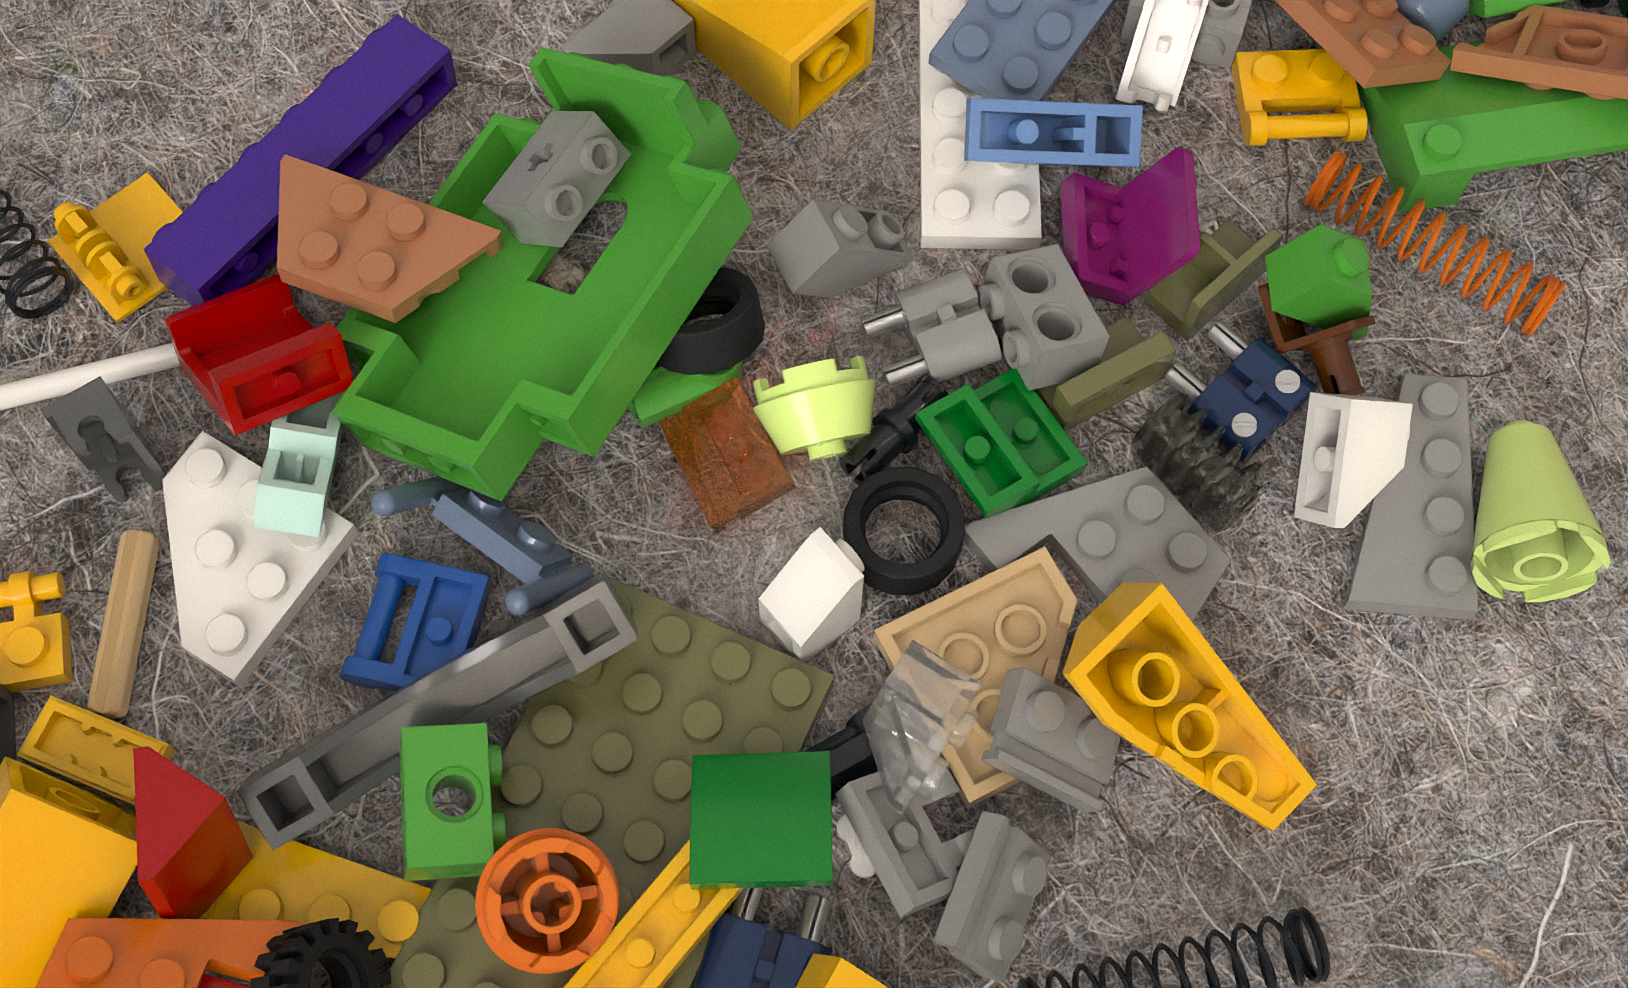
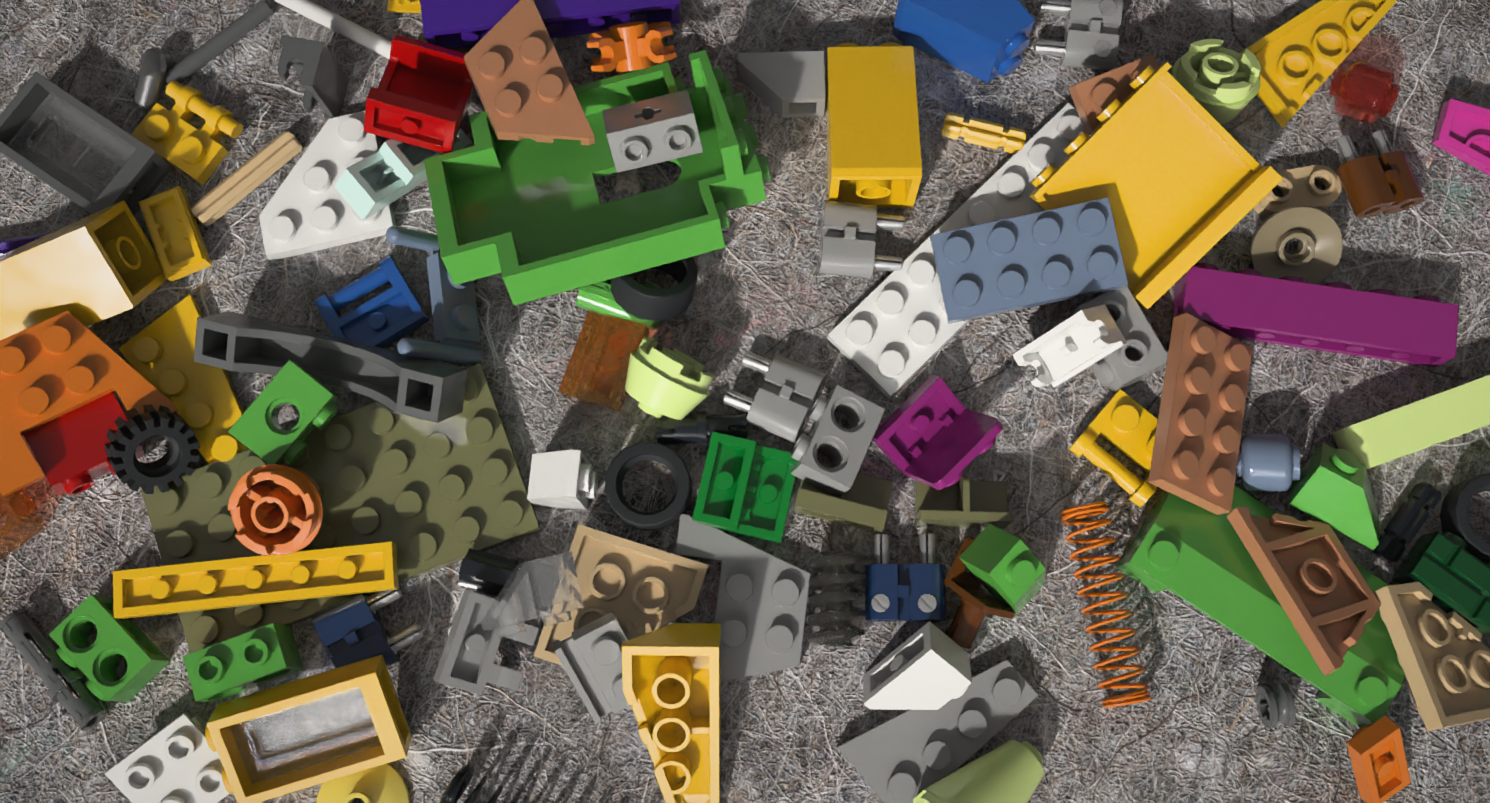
camera: 50 degrees right, 10 degrees up
red slope [133,746,253,919] -> none
green slope [689,751,833,890] -> none
light grey slope [766,199,914,298] -> none
light grey plate [933,811,1051,983] -> none
medium blue slope [964,98,1143,168] -> none
none -> orange pin [587,21,677,72]
none -> light grey piece [818,200,905,278]

